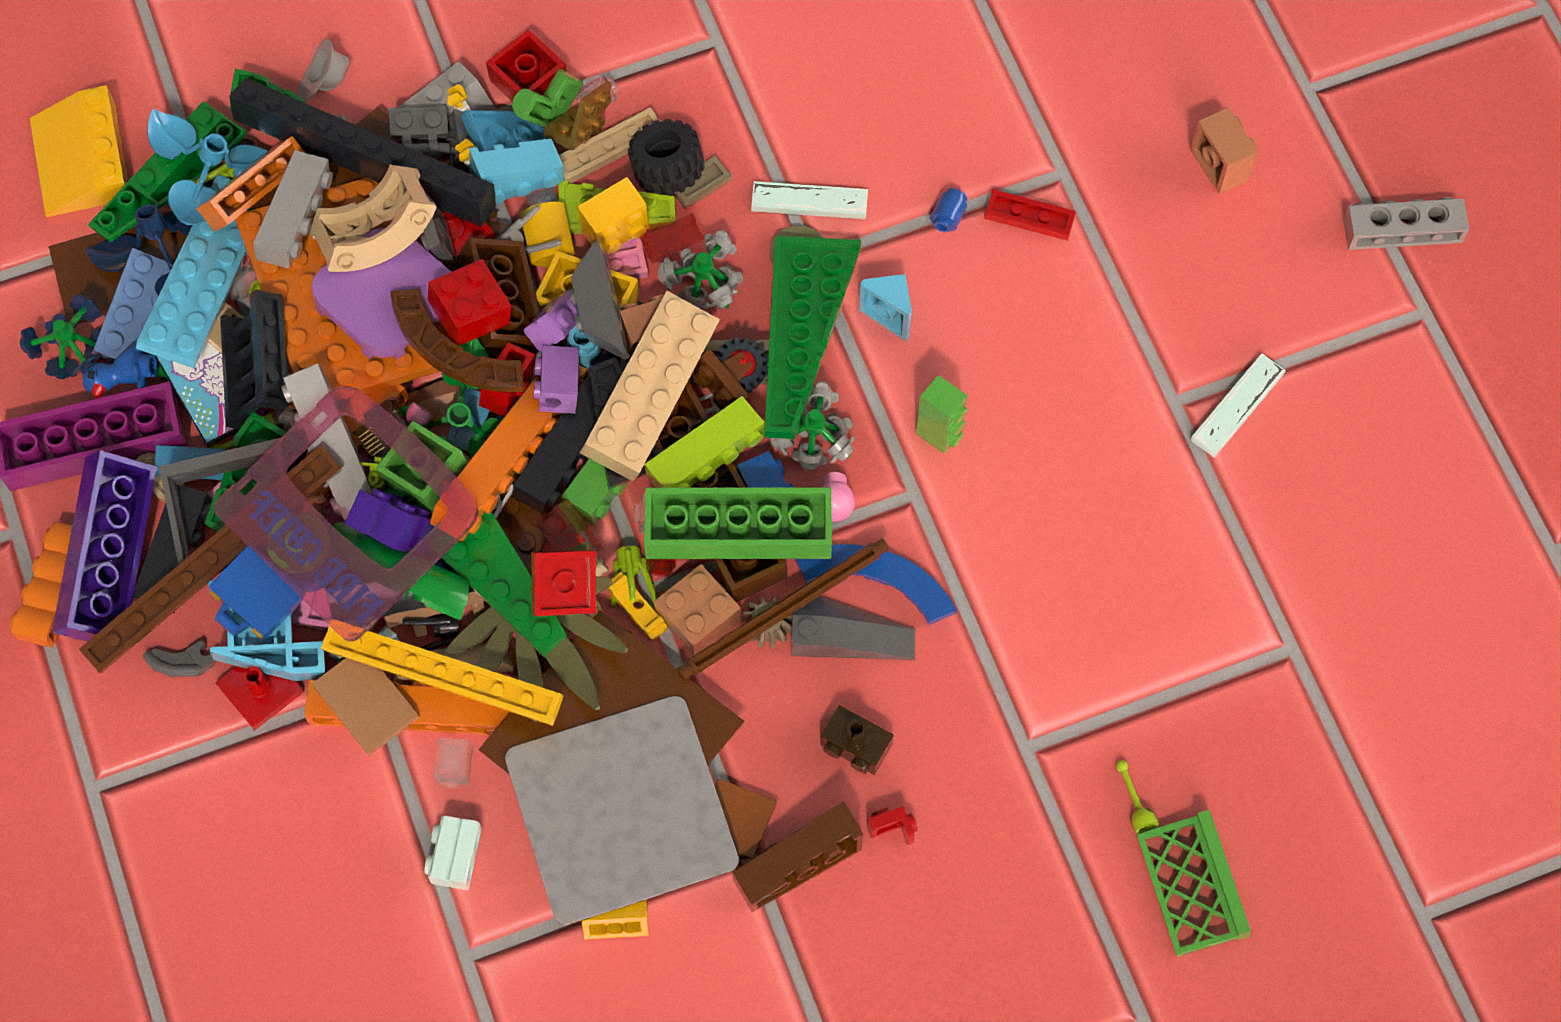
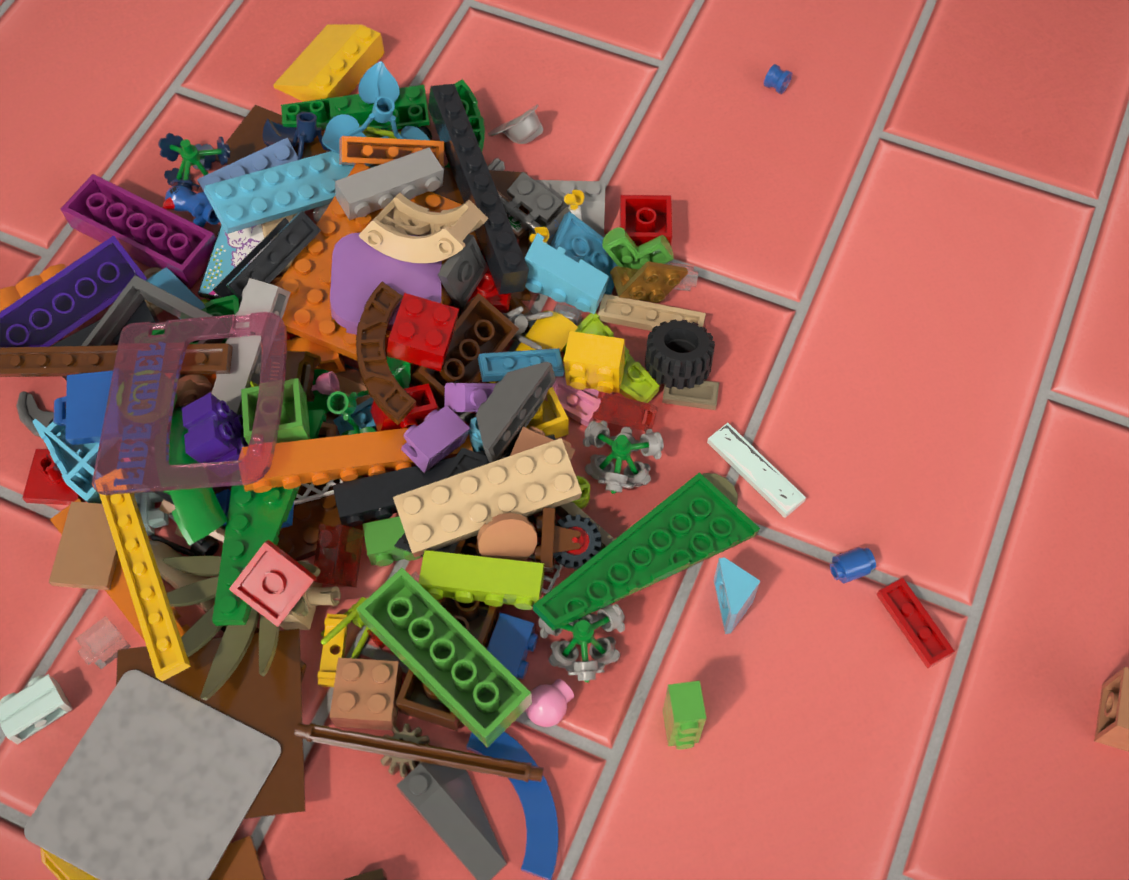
camera: 45 degrees right, 5 degrees down
none -> nougat tile [477,513,537,561]
none -> dark azure tile [478,348,565,382]

